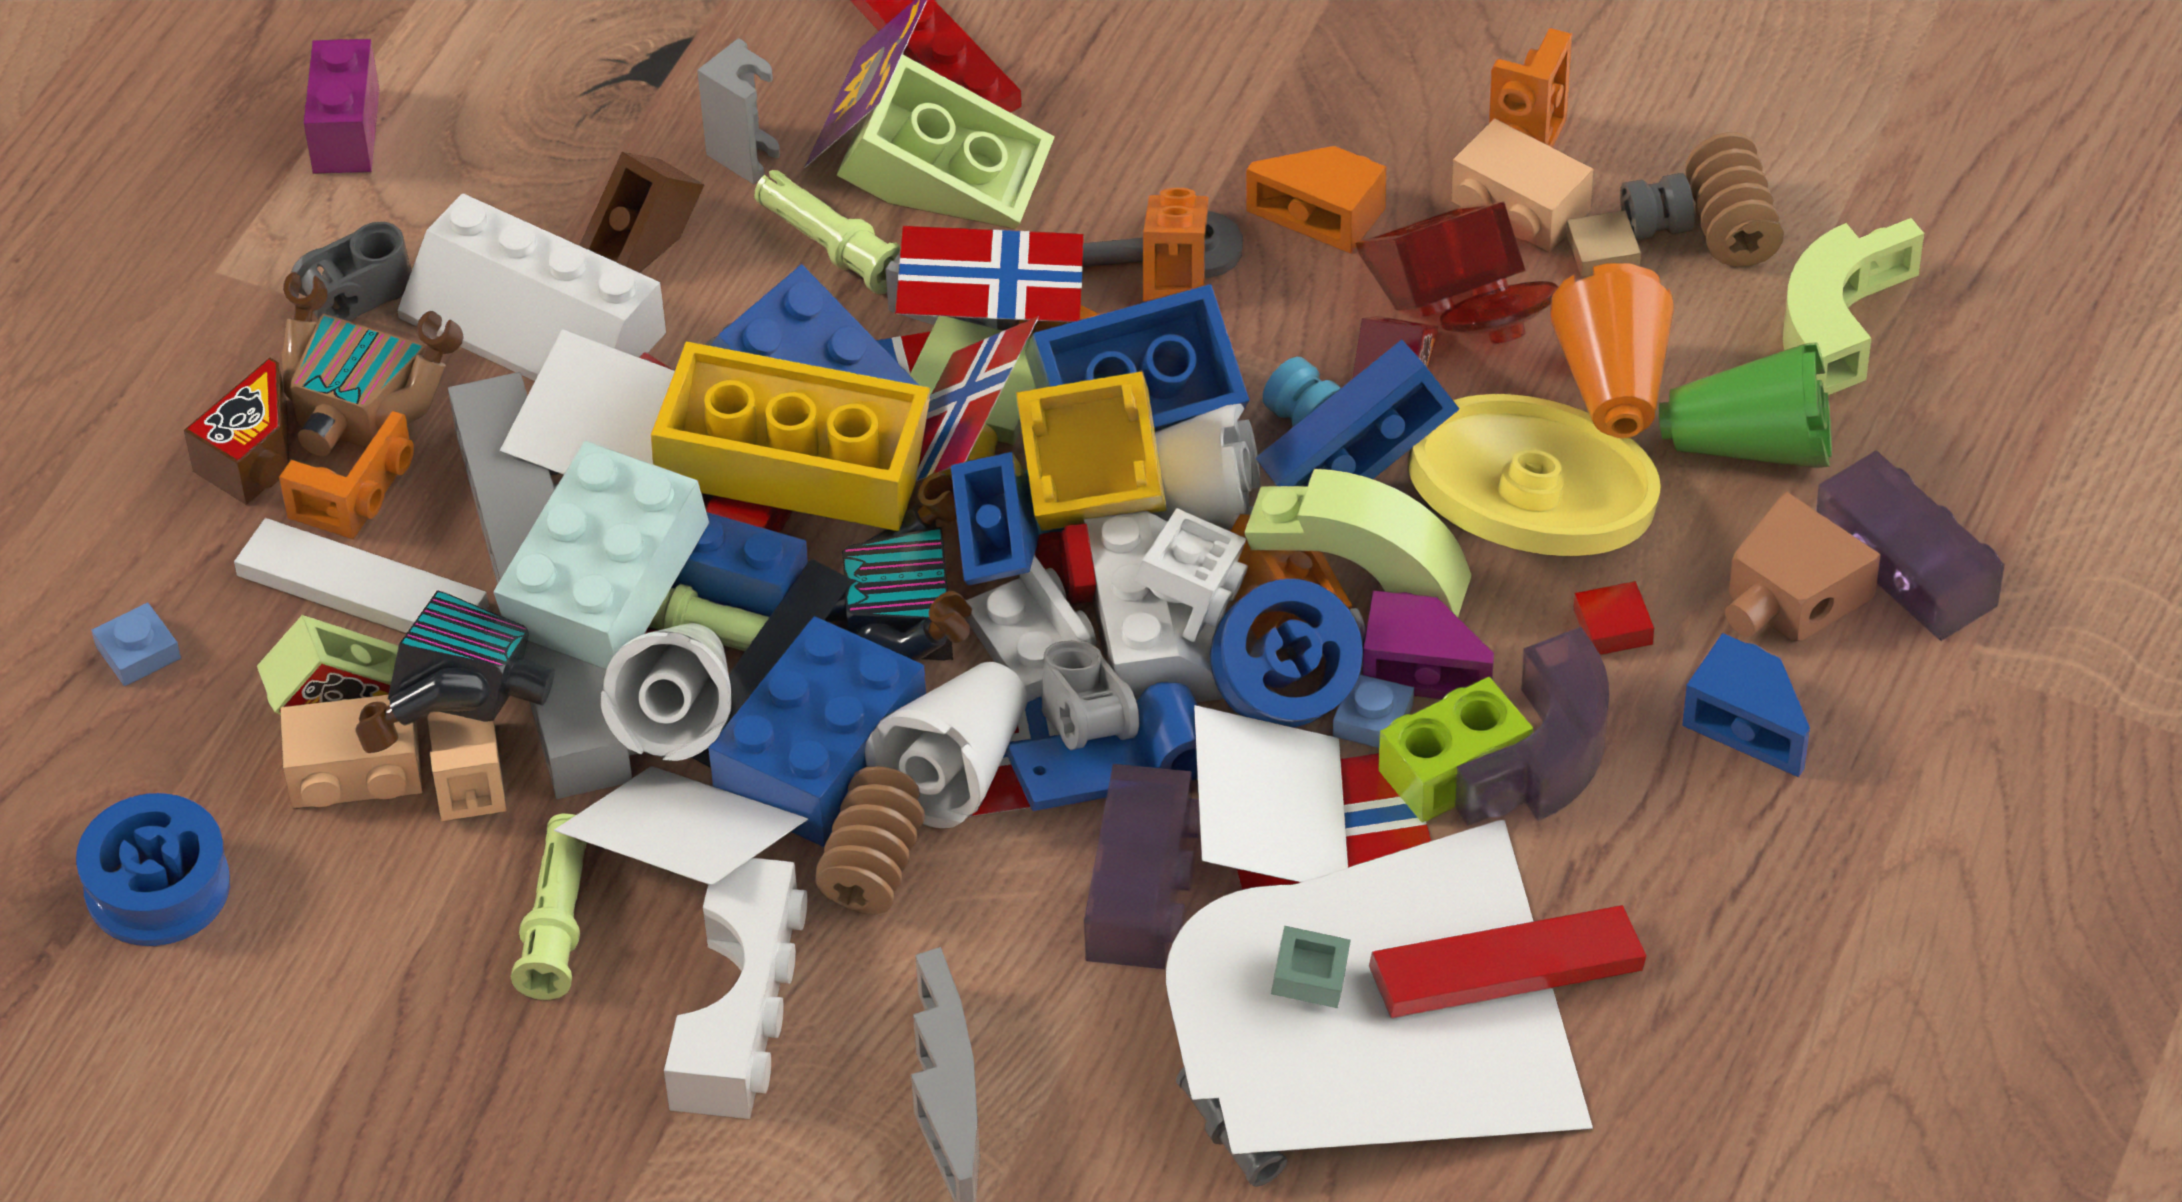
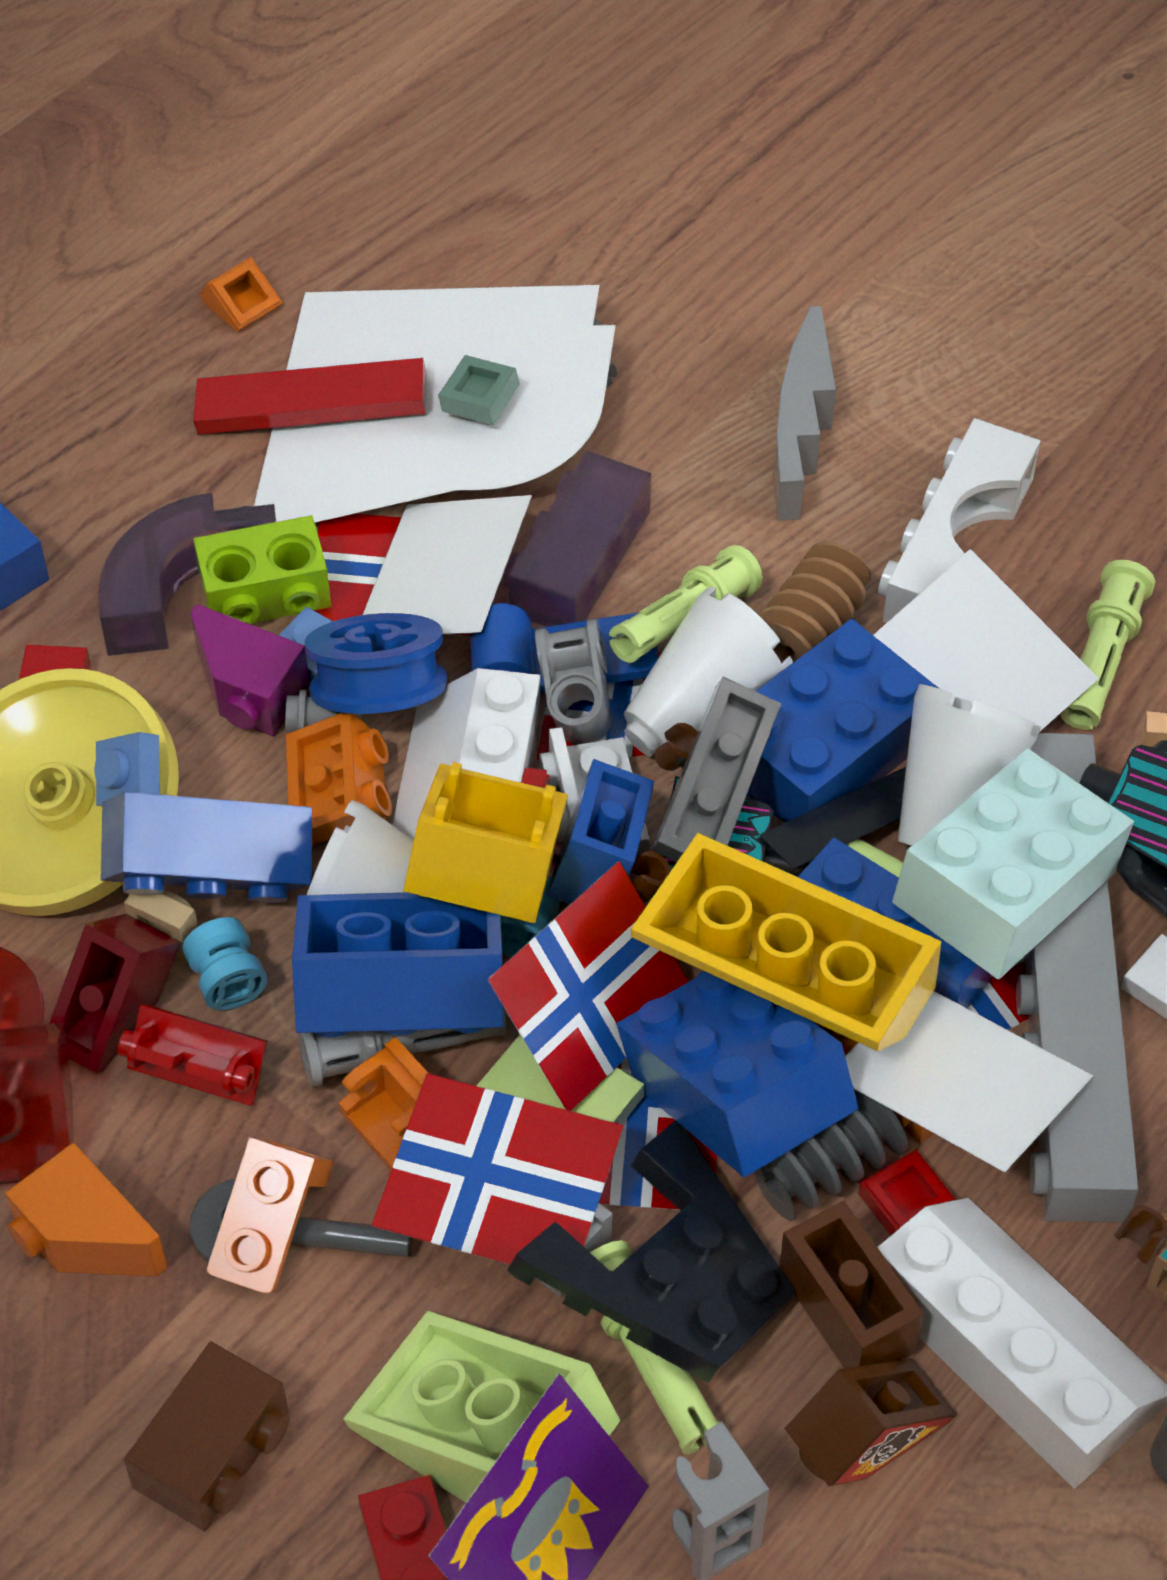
camera: 165 degrees left, 5 degrees up
white bracket [1134,508,1248,642] -> none
yellowish green arch [1244,469,1472,617] -> none
none -> medium blue plate [94,732,160,807]
none -> red hinge [117,1003,268,1106]
none -> reddish brown brick [123,1341,290,1532]
none -> orange slope [199,257,283,332]
none -> black wing [507,1120,797,1383]
none -> yellowish green pin [609,545,763,663]
none -> dark grey plate [651,677,781,862]
none -> reddish brown brick [779,1200,924,1368]

